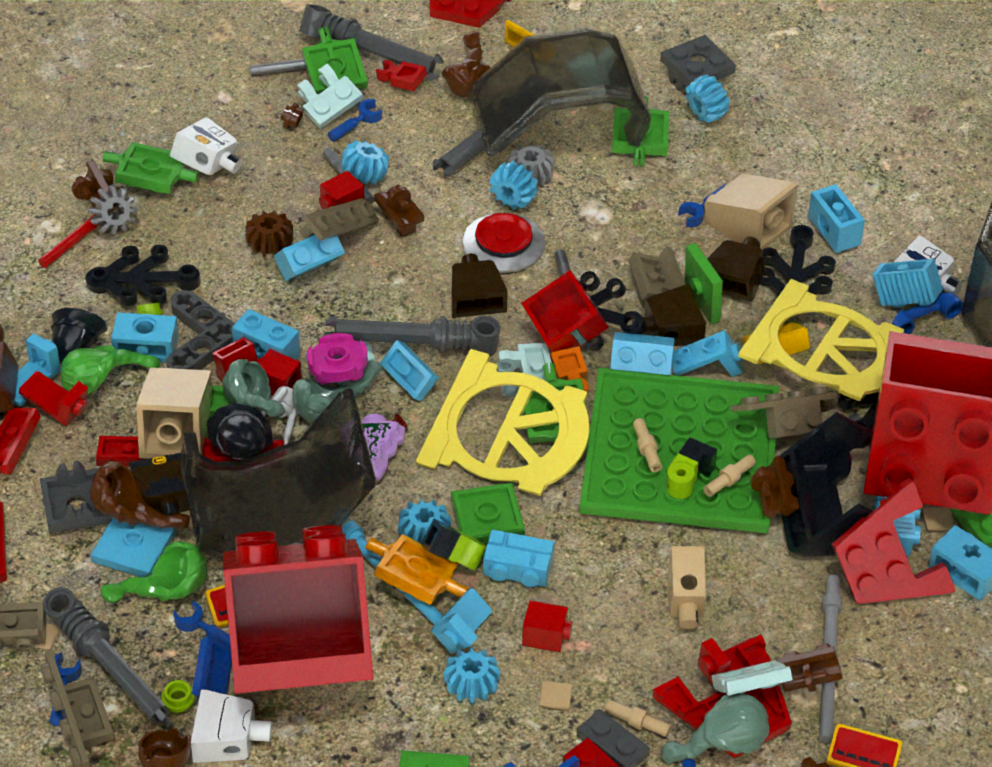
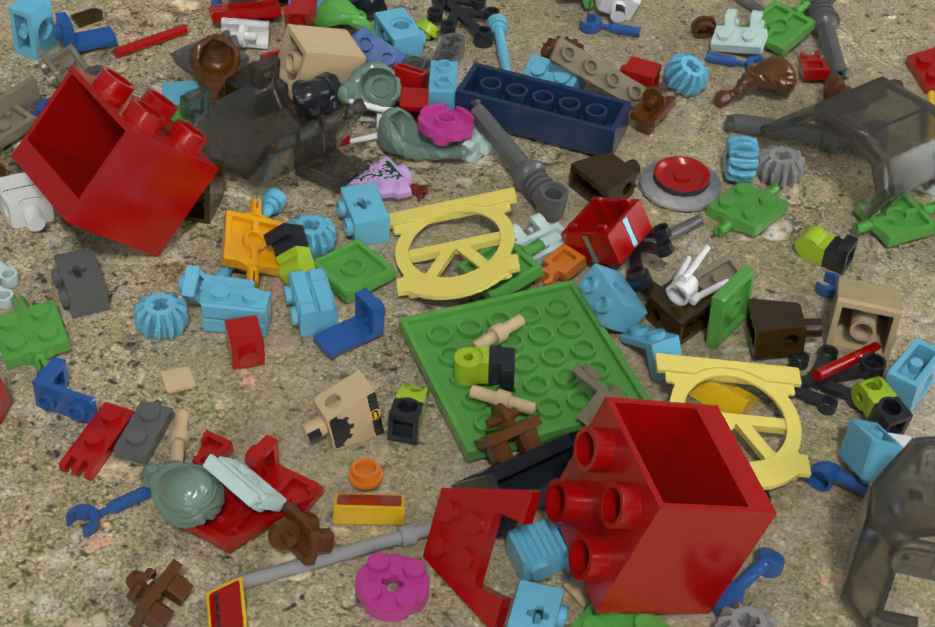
camera: 60 degrees right, 5 degrees down
medium azure plate [380,340,439,401] -> none
none -> dark grey brick [51,247,110,319]
none -> medium azure brick [201,284,272,337]
none -> white hips [221,17,269,49]
none -> blue bracket [313,288,385,358]
none -> yellow slope [333,493,405,525]
none -> medium azure brick [336,182,390,245]
none -> orange plate [348,457,383,490]
none -> blue bracket [351,26,406,69]
none -> dark pink plate [355,552,430,622]
none -> black leg [387,383,429,445]
none -> dark blue brick [454,62,631,156]
none -> medium azure piece [486,14,512,71]
none -> blue piece [579,13,641,37]
none -> white plant [666,245,729,306]
none -> bright green plate [706,181,789,238]
none -> reddish brown hair [714,56,797,108]
none -> leg [795,225,858,275]
none -> red bar [812,342,881,382]
none -> leg [851,376,913,435]

